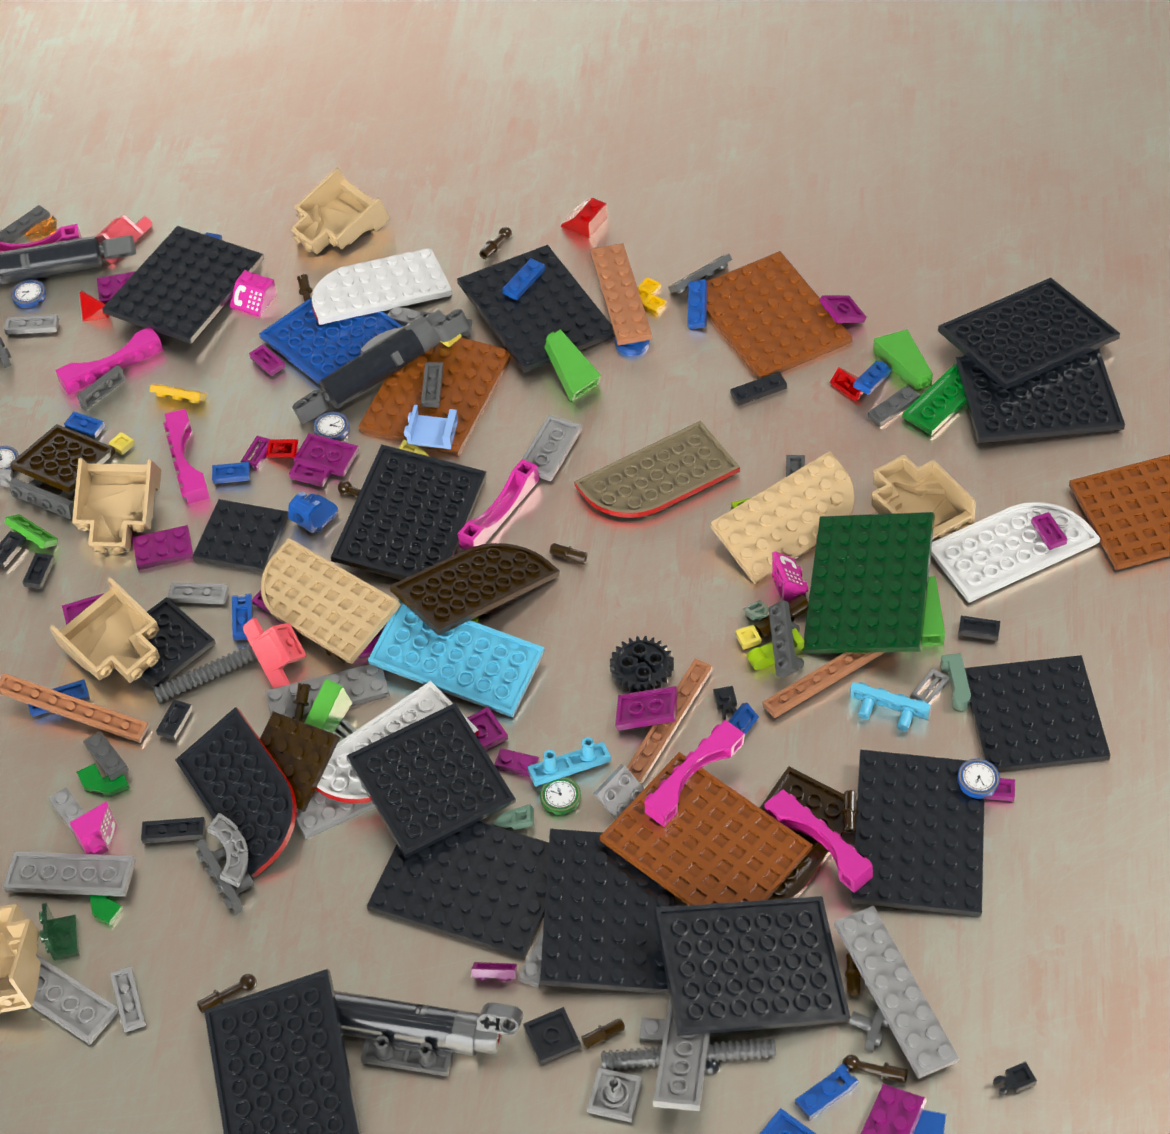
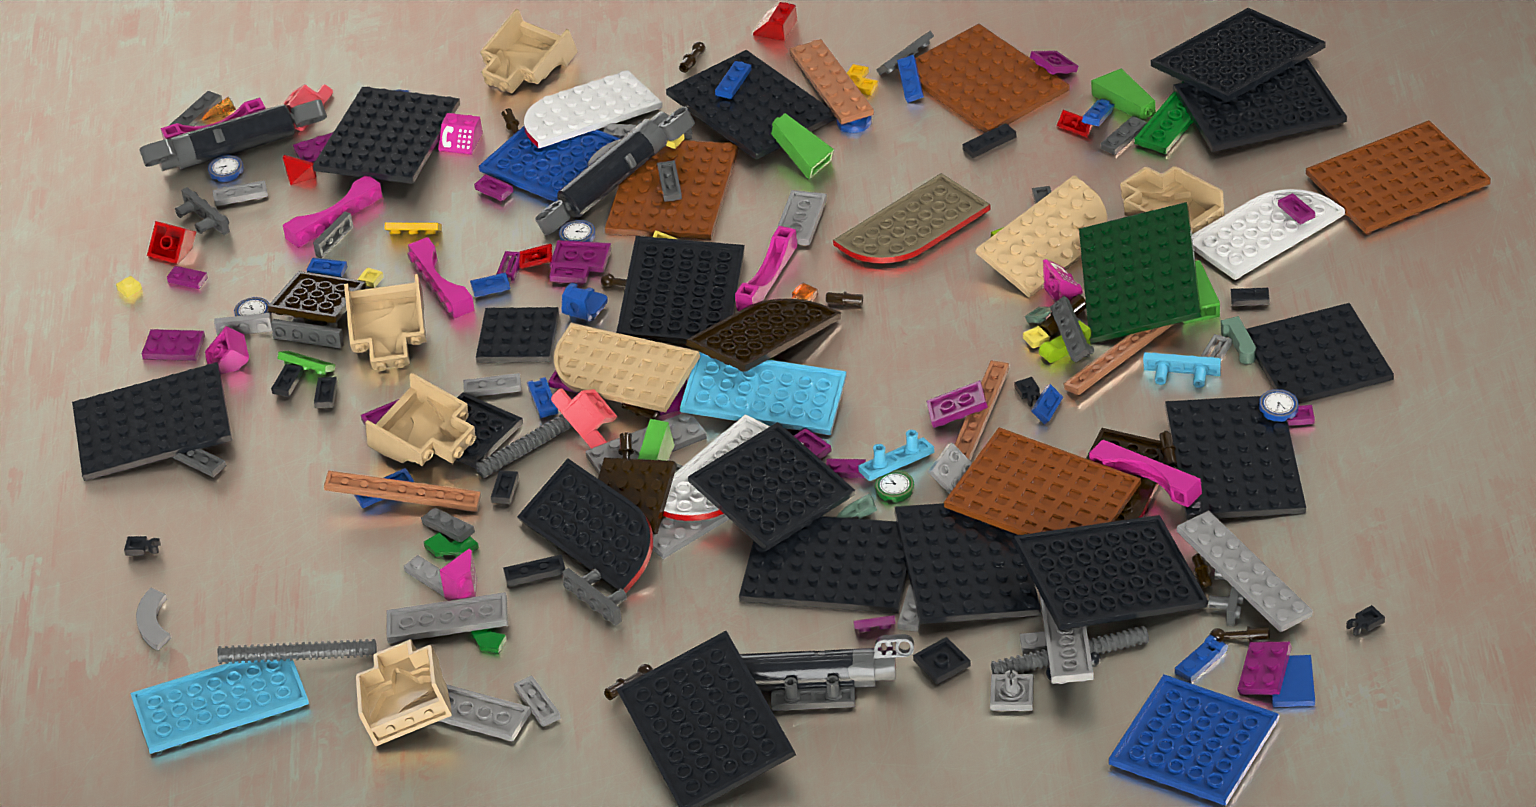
camera: 10 degrees left, 10 degrees down
clear green bracket [39,903,80,961] -> none
magenta plate [132,525,193,570] -> none
light grey tile [207,813,248,887] -> none
light blue panel [404,405,458,449] -> none
dark brown axle [581,1019,625,1049] -> none
black gear [610,636,674,692] -> none
dark pink arch [644,720,745,827] -> none
none -> clear orange plate [791,283,818,301]

